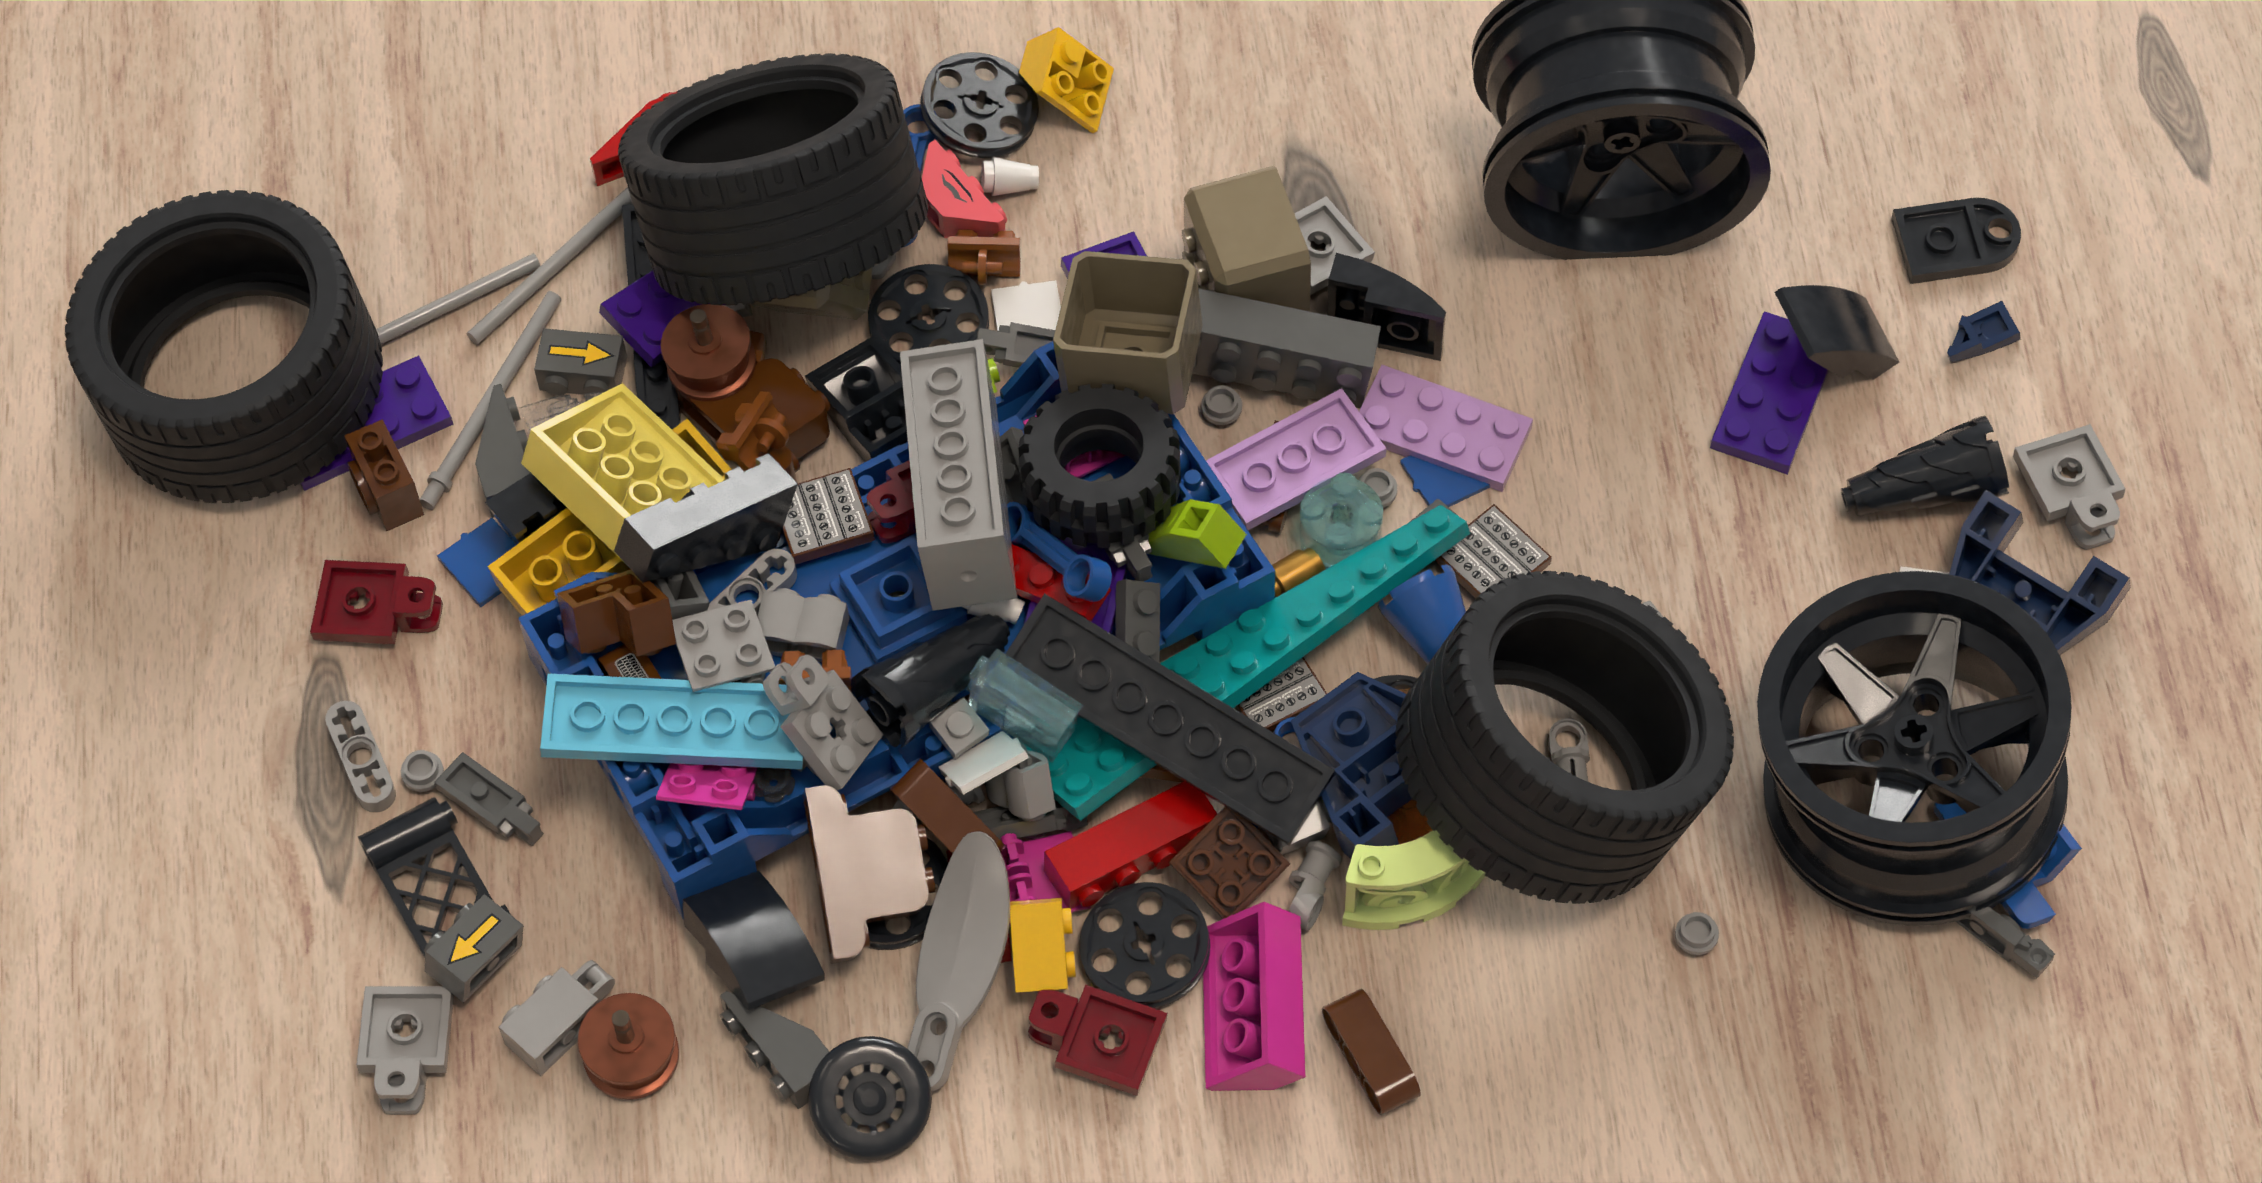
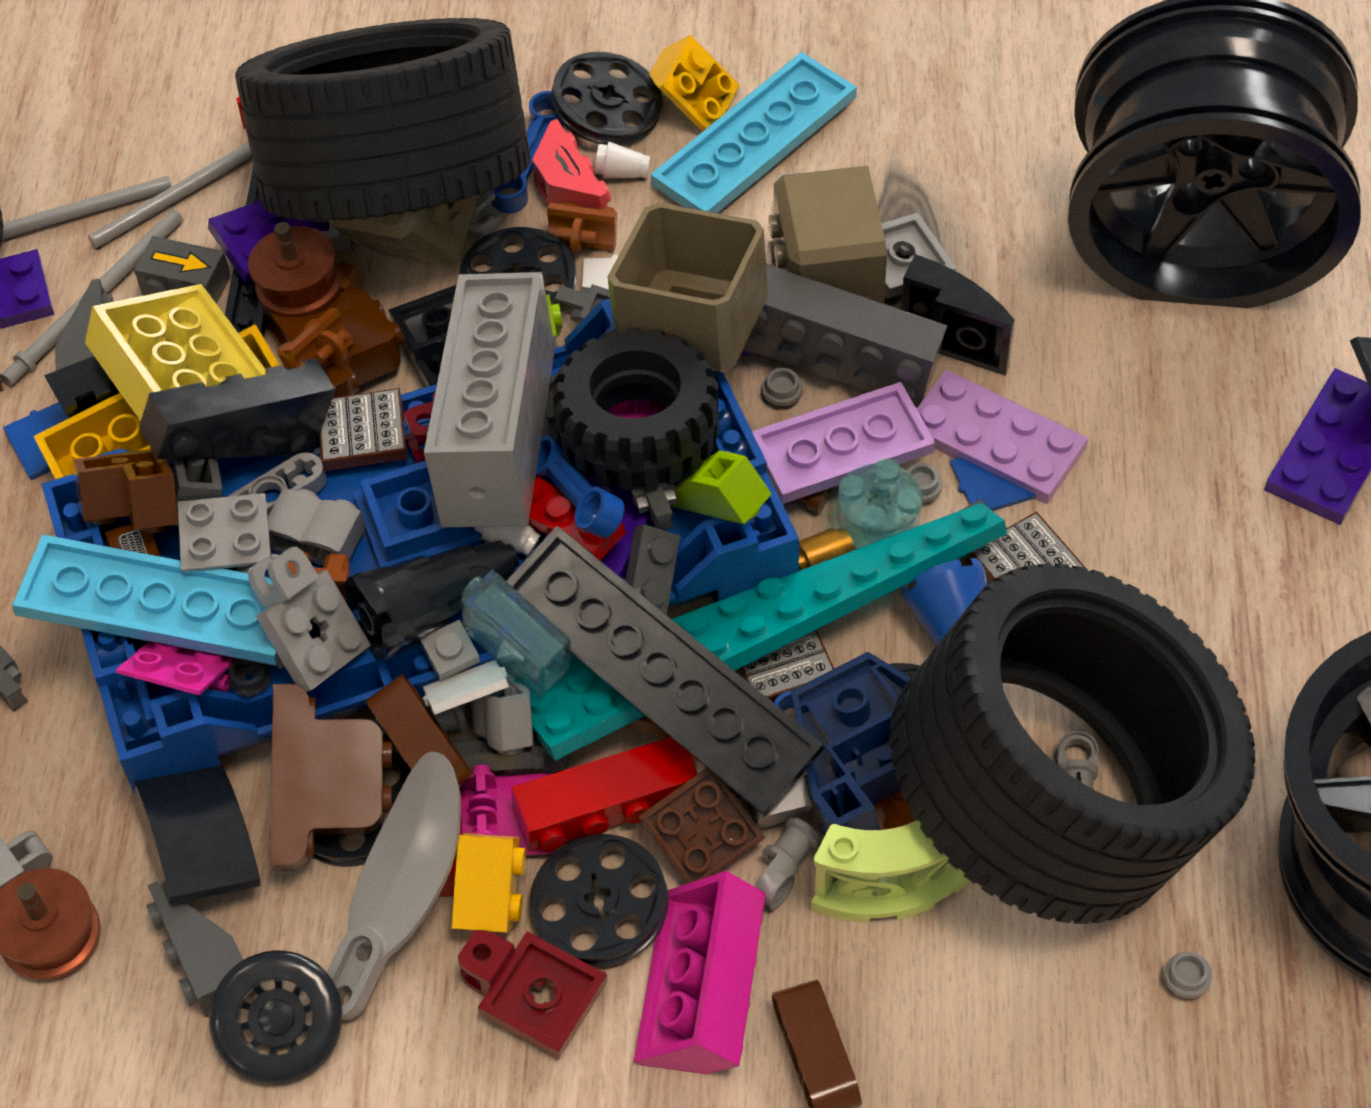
camera: 10 degrees right, 5 degrees down
none -> medium azure plate [650,52,857,213]

